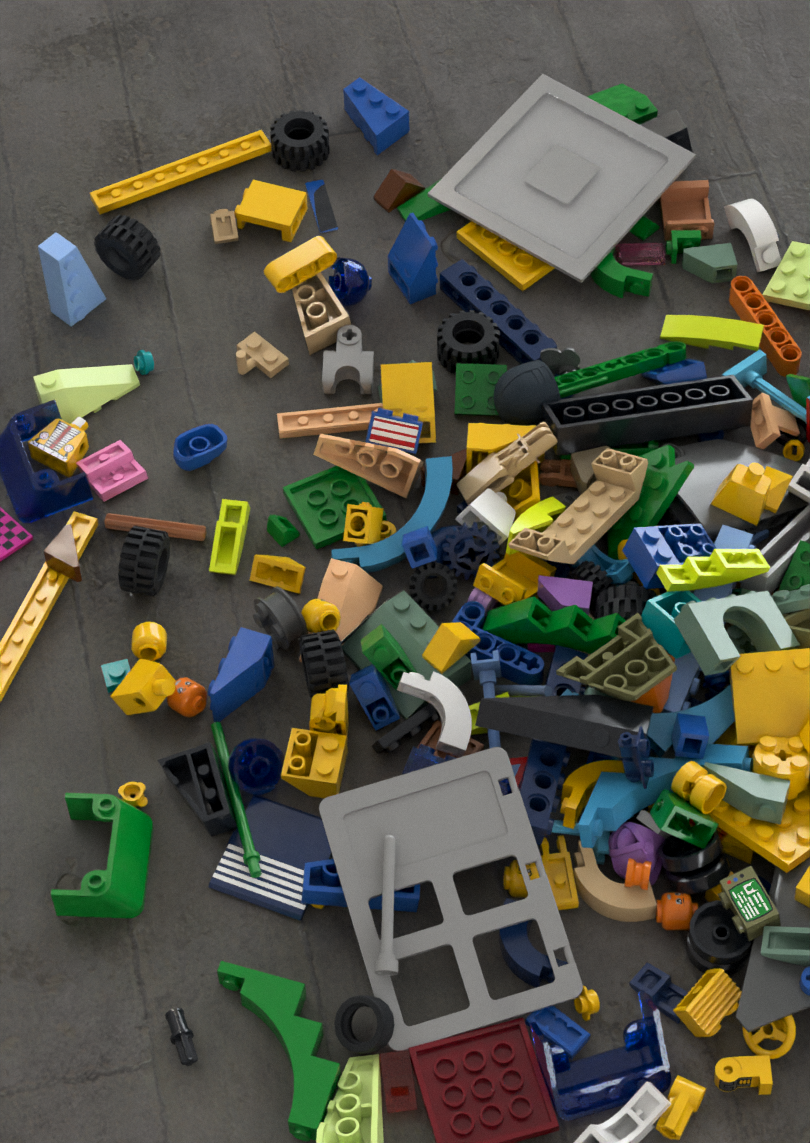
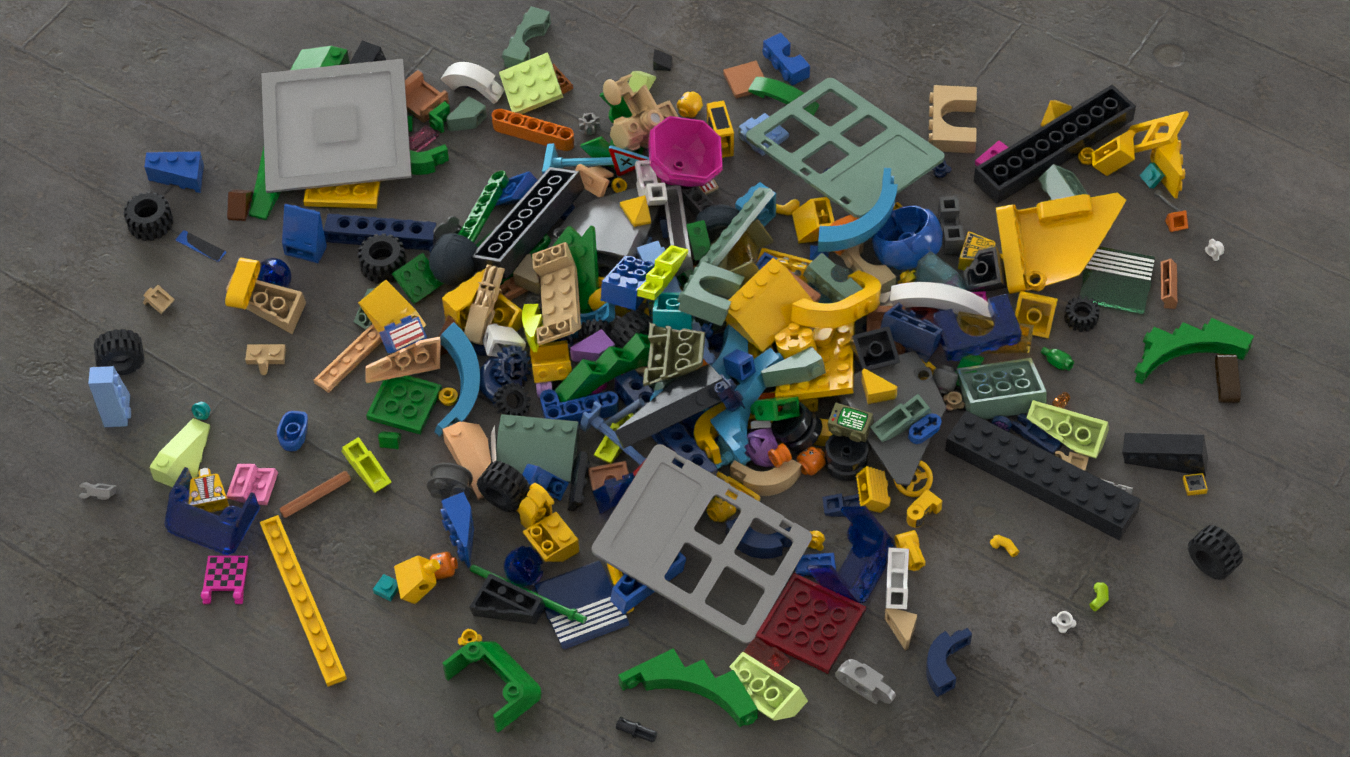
camera: 45 degrees left, 0 degrees up
slope [44,524,82,582] -> none
yellow plate [90,130,272,215] -> none
black tyre [118,526,170,597] -> none
yellow head [131,622,167,661] -> none
yellow panel [234,180,308,242] -> none
yellow slope [249,554,306,594] -> none
yellow head [301,599,341,633] -> none
light grey piece [322,325,374,395] -> none
black tyre [334,995,395,1053] -> none
yellow head [343,502,384,547] -> none
green slope [361,624,417,691] -> none
light grey piece [375,835,399,976] -> none
white arch [397,671,472,757] -> none
blue brick [402,526,437,569] -> none
yellow slope [422,622,481,674] -> none
neon yellow slope [660,315,764,351] -> none
yellow wheel [671,761,727,814] -> none
yellow torso [711,463,772,526] -> none

